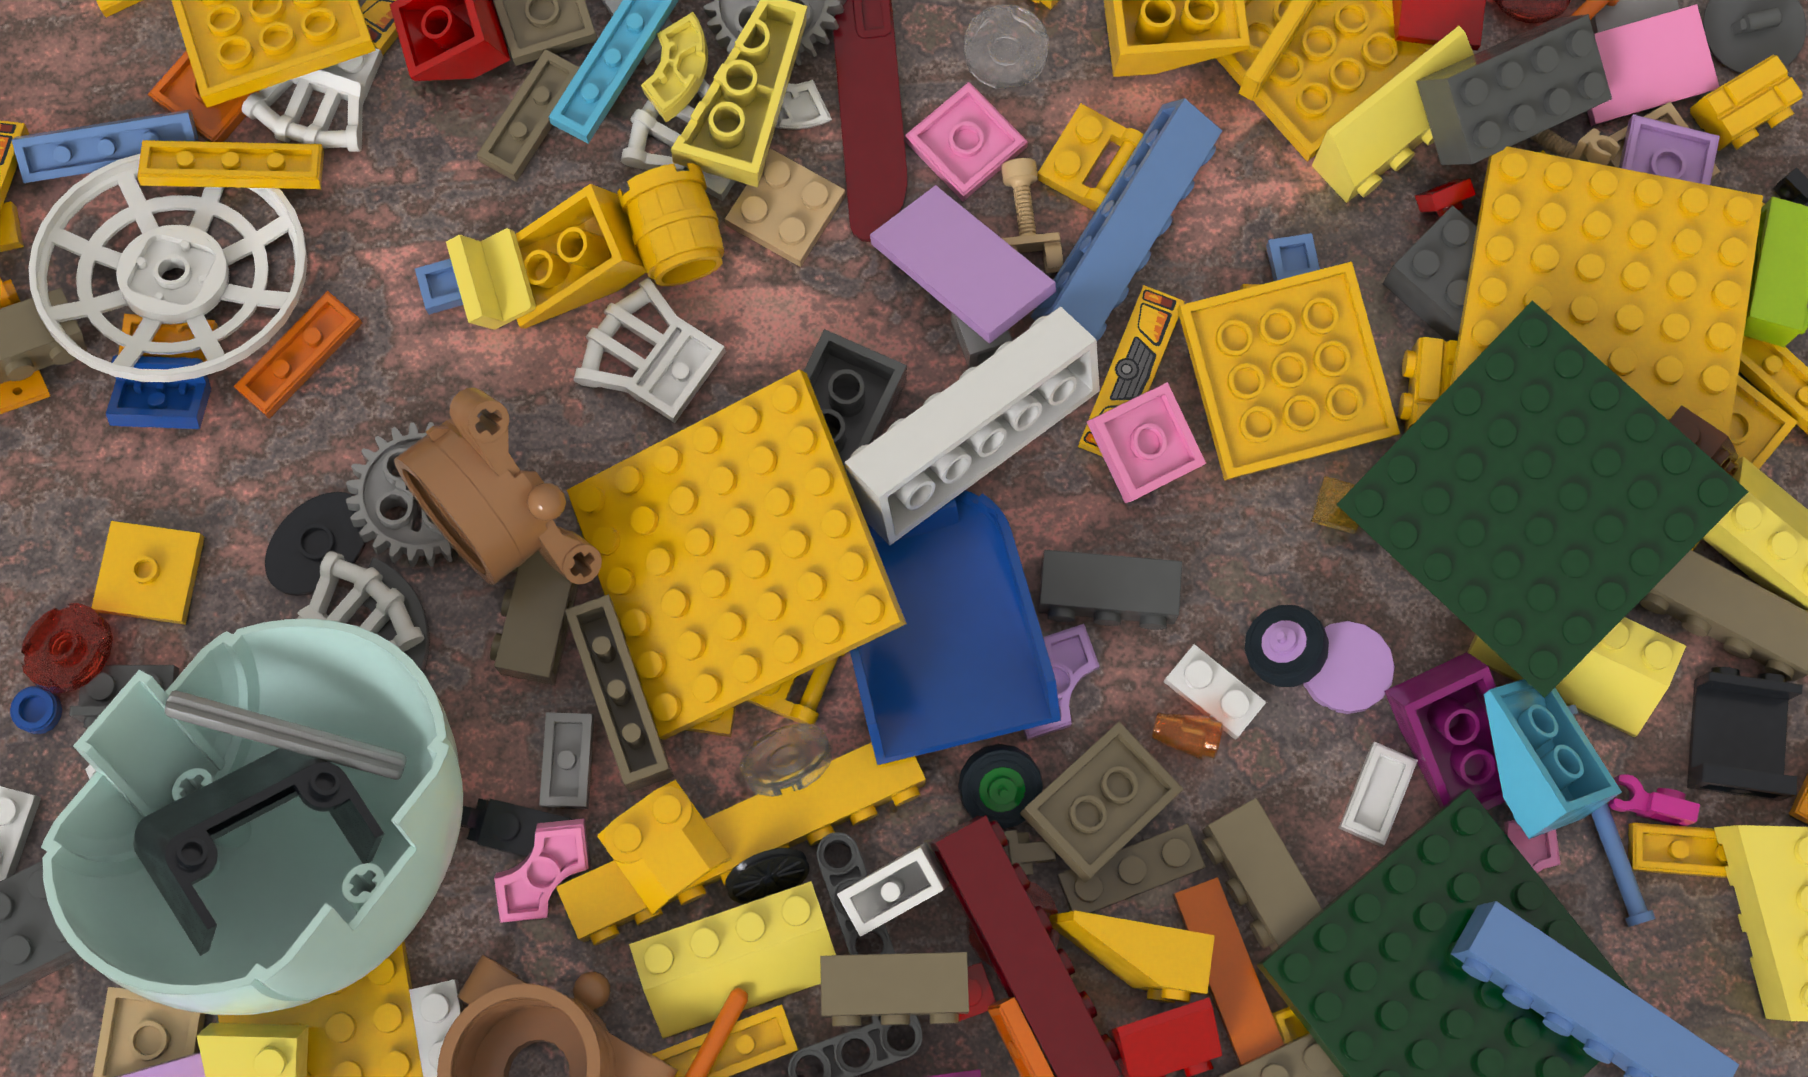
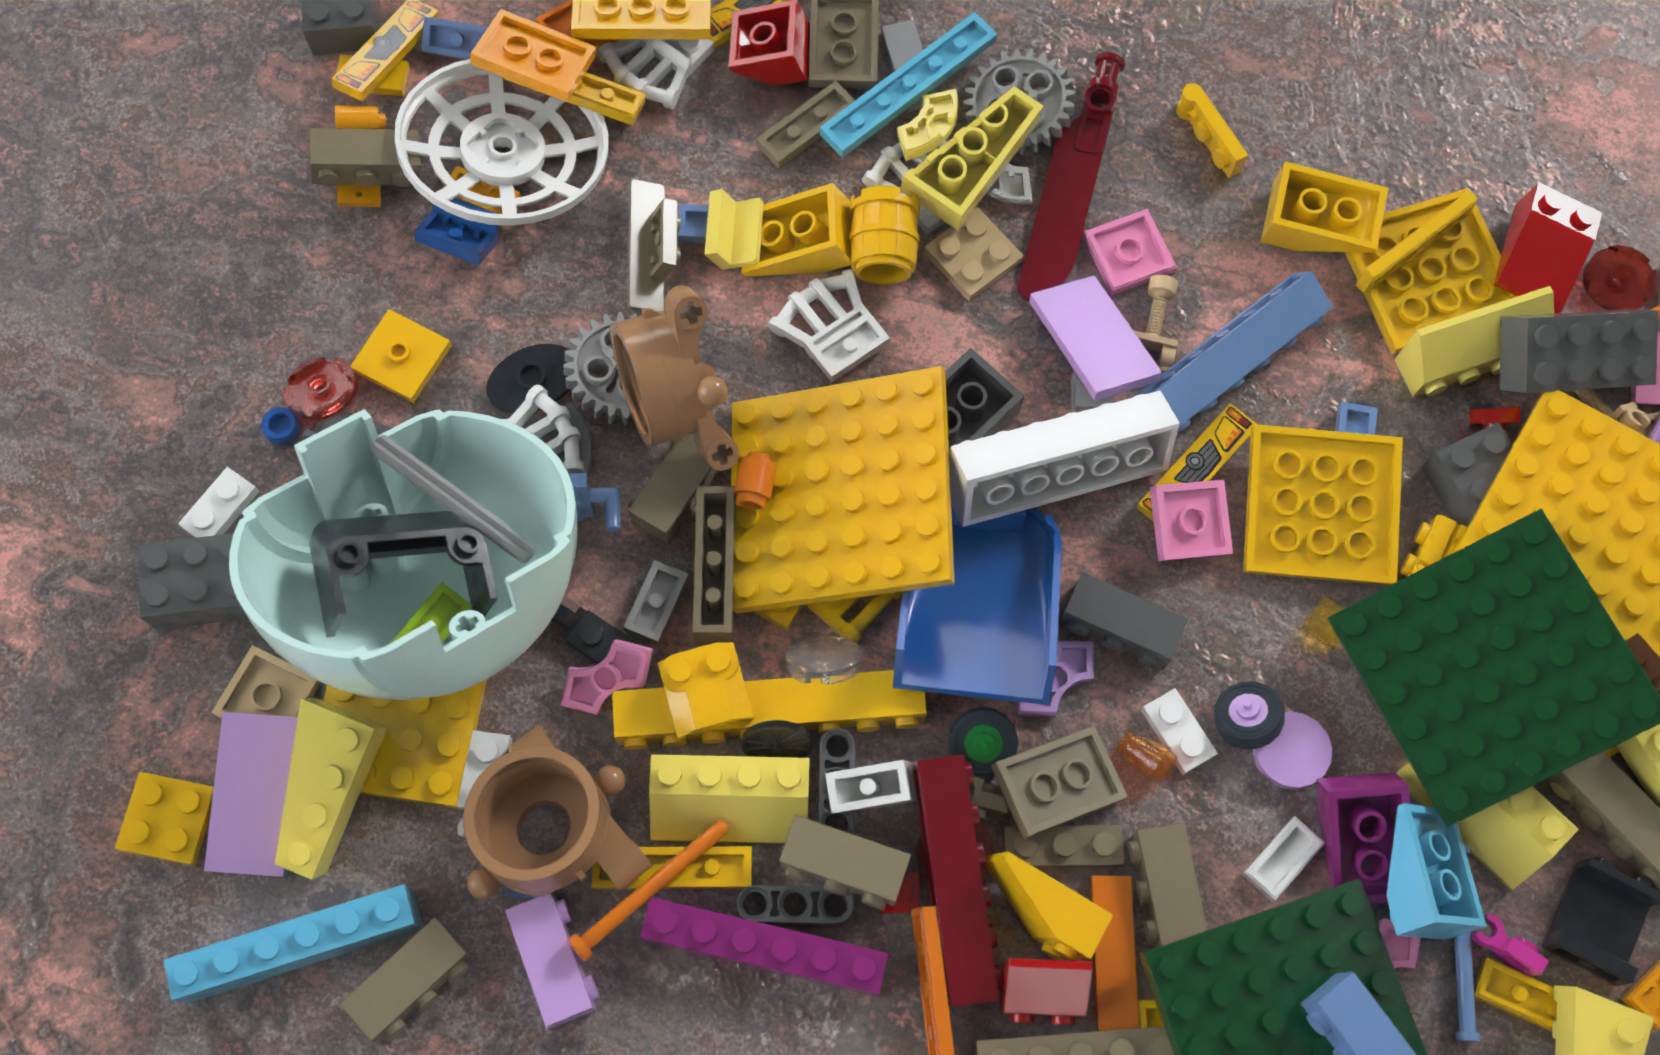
camera: 20 degrees right, 5 degrees down
orange tile [233,290,363,419] -> none
clear tile [964,4,1049,89] -> none
yellow plate [1037,103,1144,212] -> none
none -> lime plate [391,582,473,643]
none -> light orange plate [470,9,596,102]
none -> medium blue plate [568,473,621,532]
none -> bracket [627,179,681,312]
none -> orange brick [733,452,776,510]

